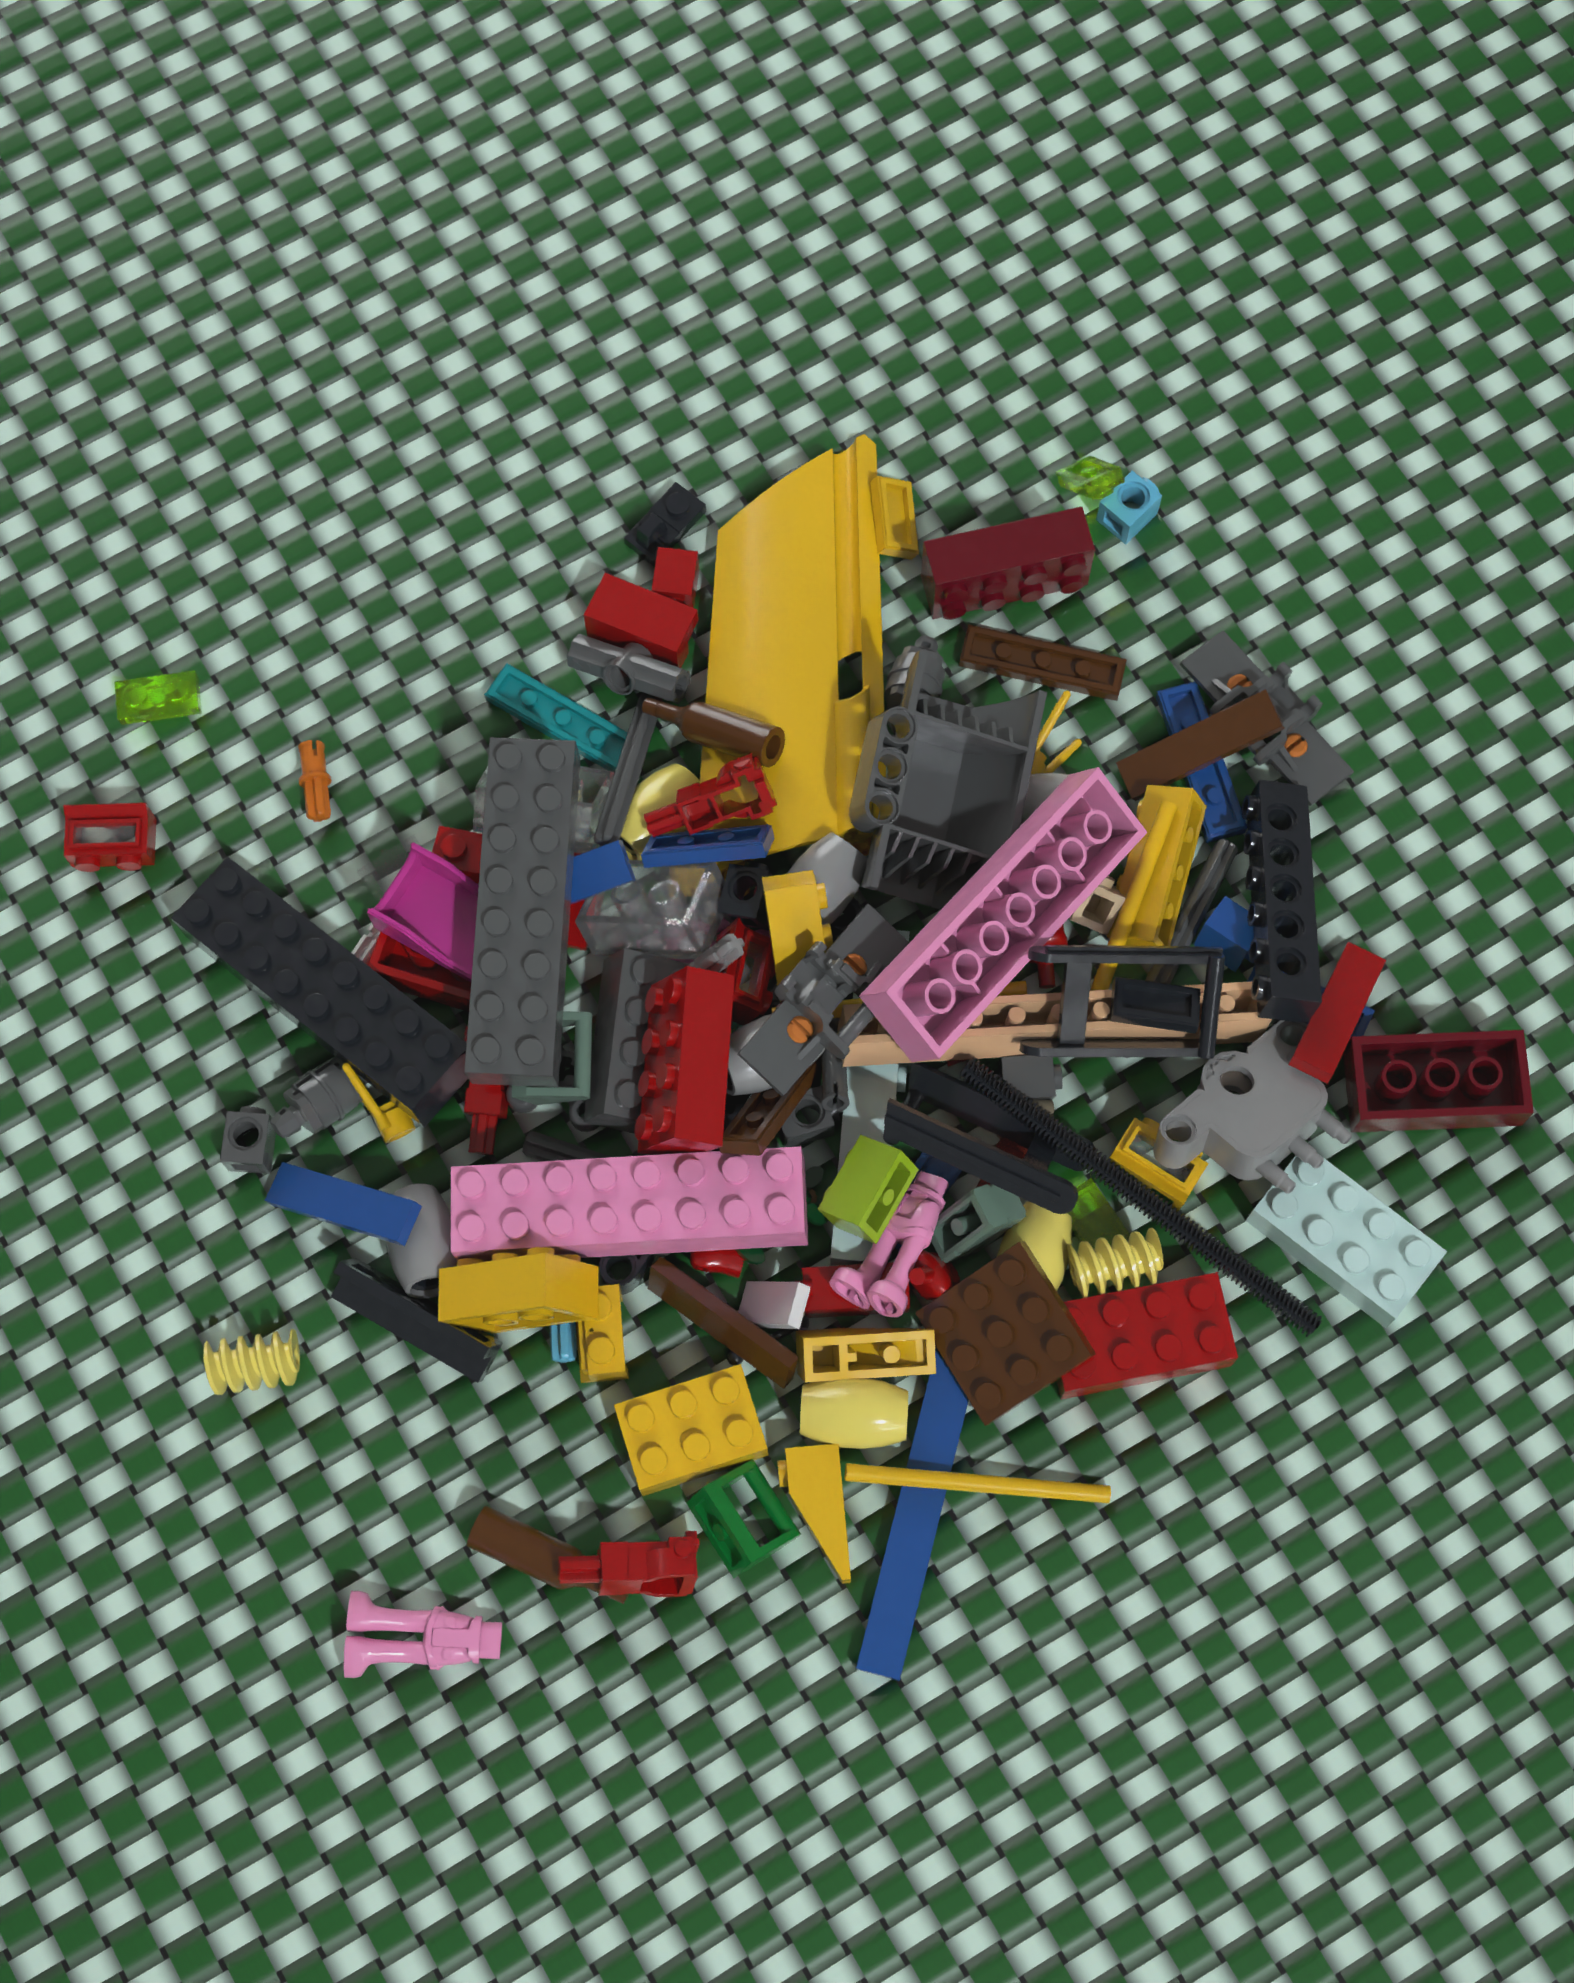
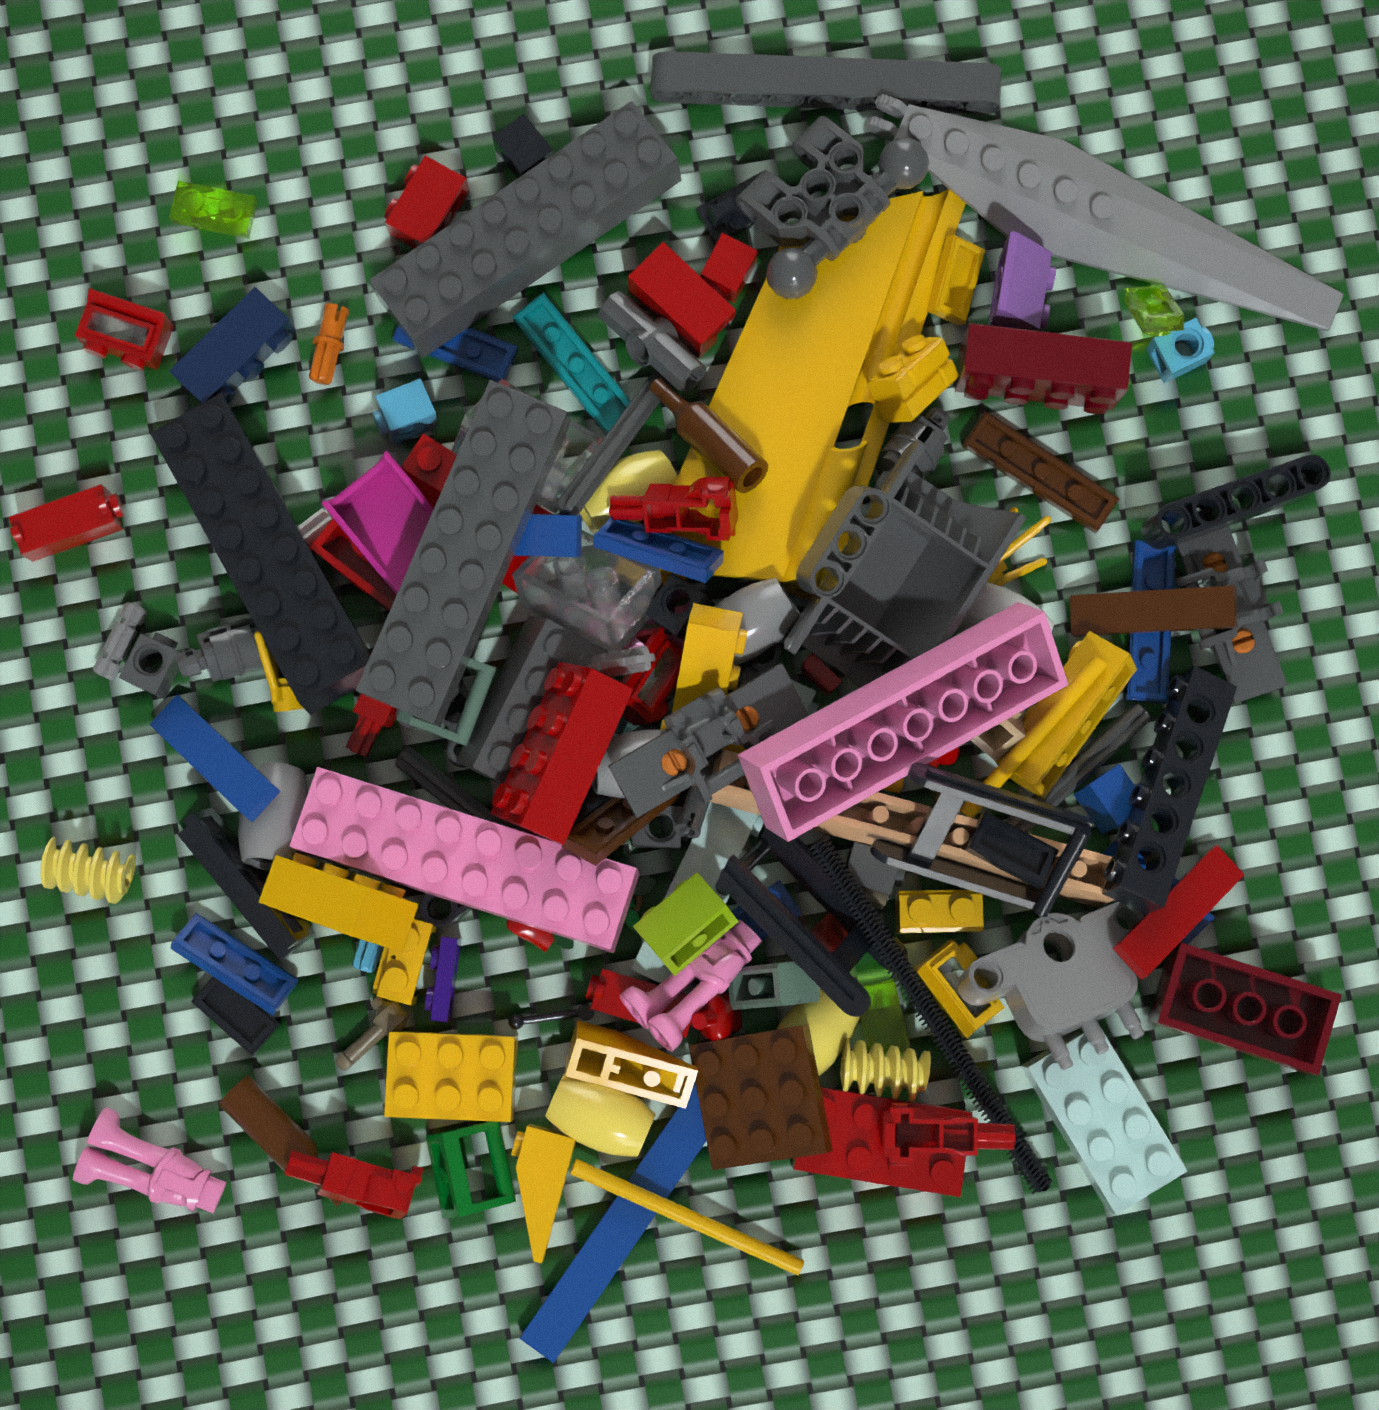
camera: 15 degrees right, 10 degrees up
reddish brown tile [647,1257,798,1389] -> none
white tile [738,1281,810,1329] -> none
none -> red brick [9,484,125,562]
none -> light grey axle [93,602,147,680]
none -> dark blue brick [169,287,296,404]
none -> blue tile [170,913,298,1016]
none -> black tile [191,976,282,1056]
none -> dark tan piece [336,997,410,1071]
none -> dark grey brick [369,101,682,359]
none -> medium azure brick [372,378,438,445]
none -> red brick [384,155,470,249]
none -> blue tile [392,326,519,385]
none -> dark purple plate [425,937,462,1022]
none -> black brick [492,113,554,179]
none -> dark grey beam [650,51,1001,114]
none -> dark grey connector [736,116,930,299]
none -> red tile [800,653,842,696]
none -> light grey hinge [865,94,1344,331]
none -> yellow brick [867,335,959,423]
none -> red piece [882,1103,1016,1166]
none -> yellow brick [895,890,984,934]
none -> medium lavender slope [988,231,1056,331]
none -> black beam [1141,454,1331,550]

